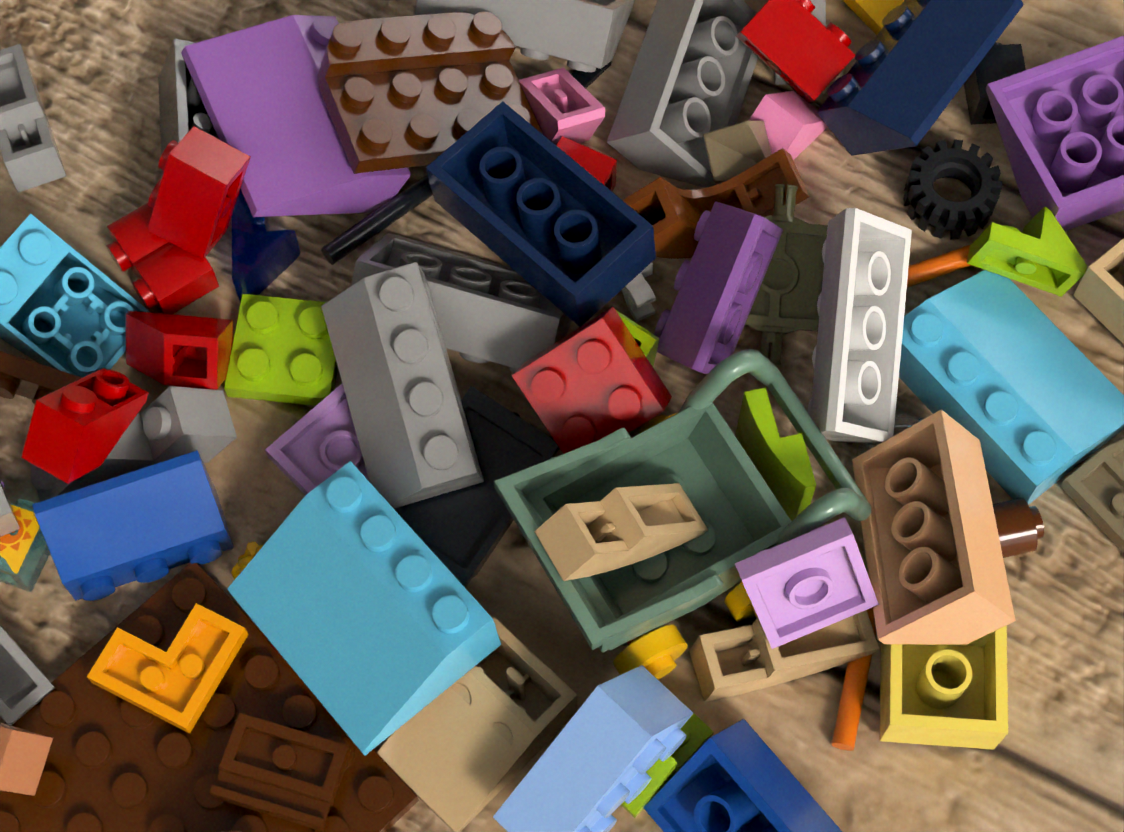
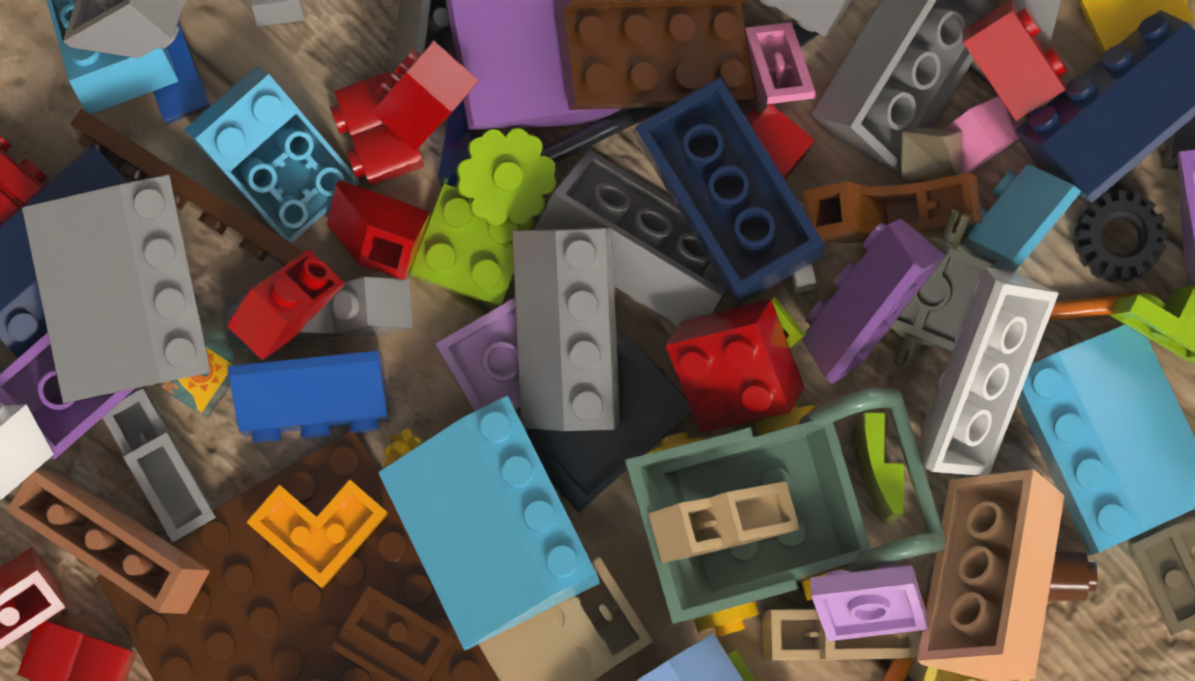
camera: 10 degrees right, 15 degrees up
none -> lime plant [456,128,556,226]
none -> medium azure slope [962,164,1082,272]

